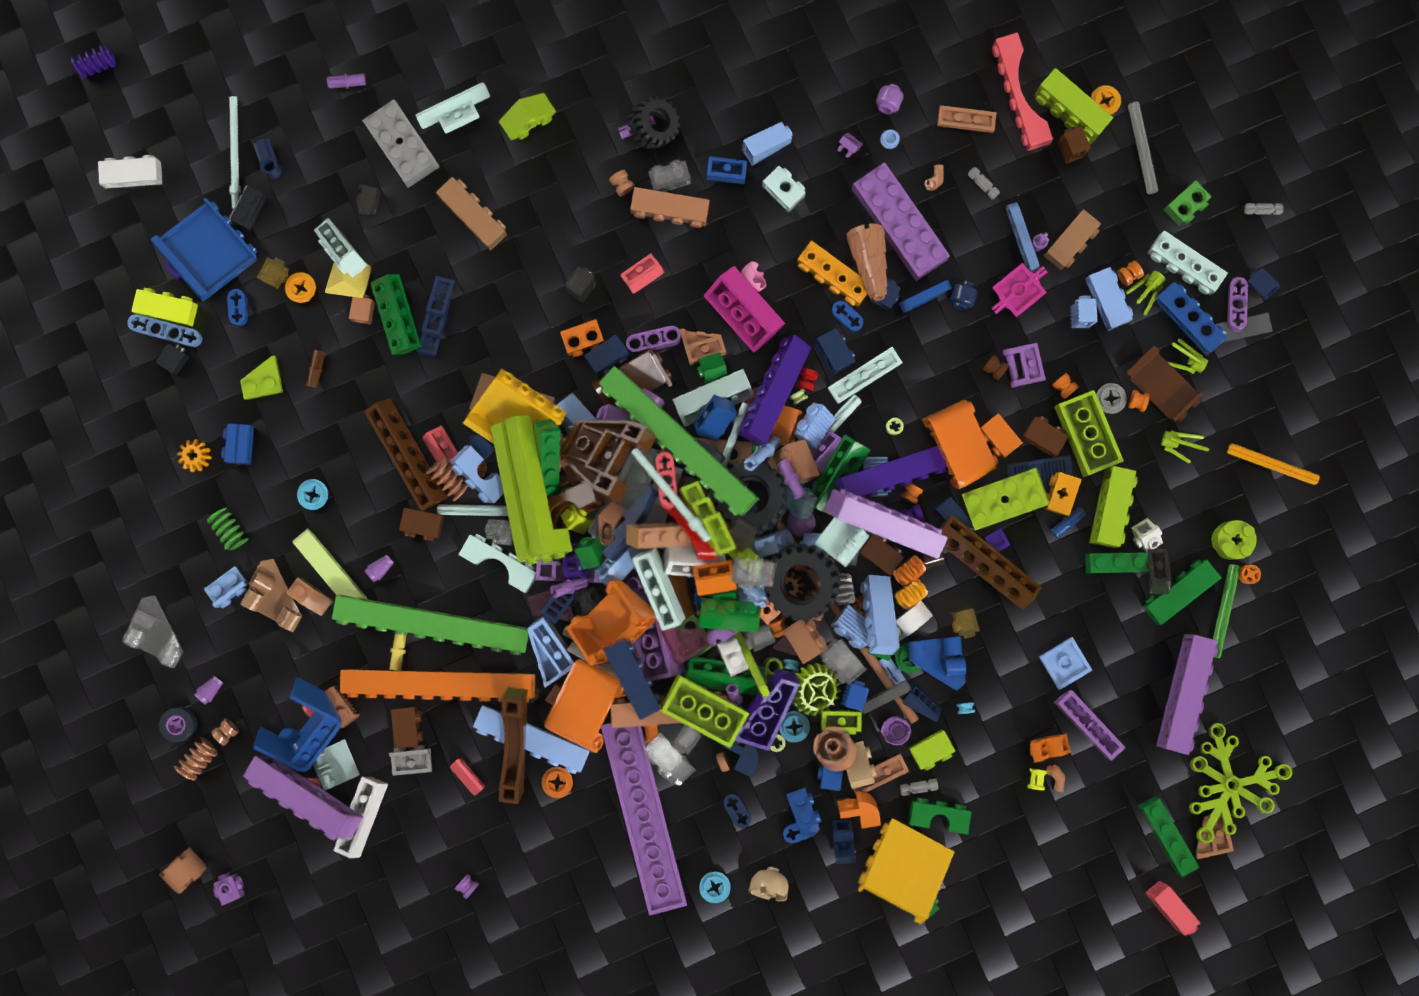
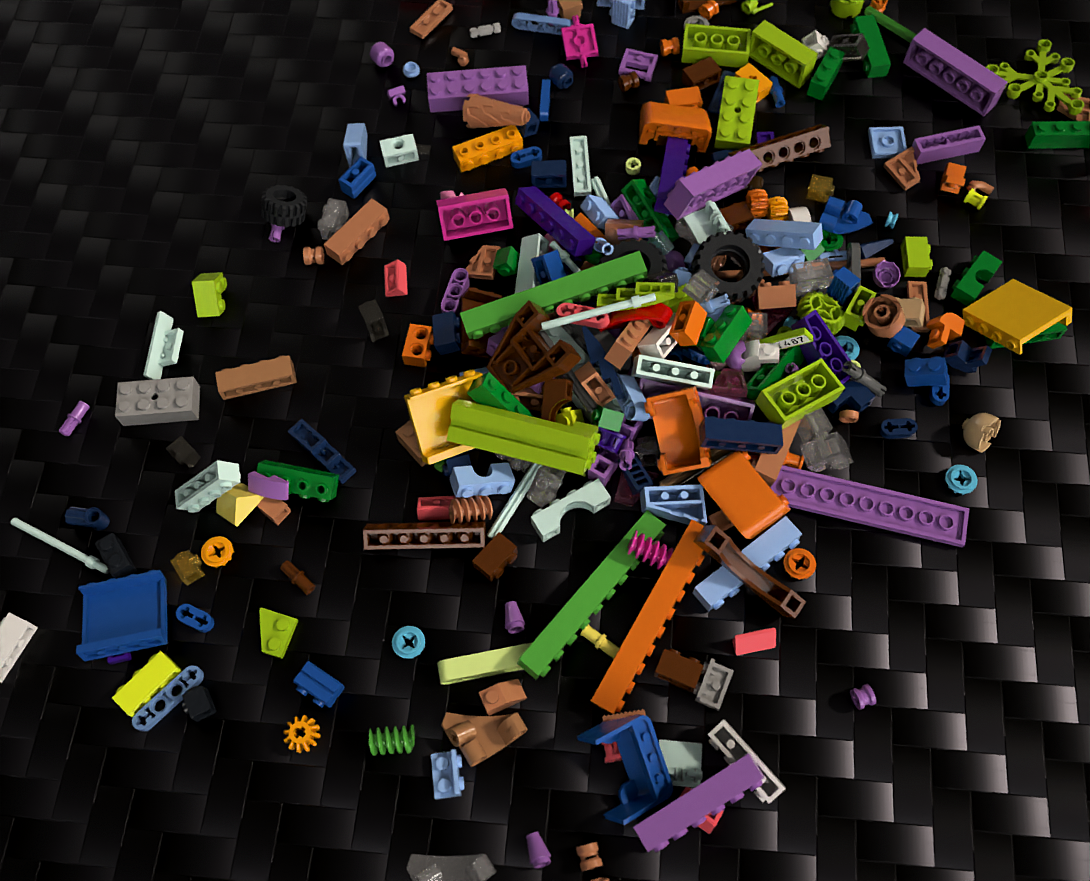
camera: 55 degrees left, 20 degrees down
none -> medium lavender slope [248,471,289,500]
none -> dark pink piece [627,530,673,570]
none -> dark grey pin [842,361,886,397]
none -> nougat wing [884,147,920,191]

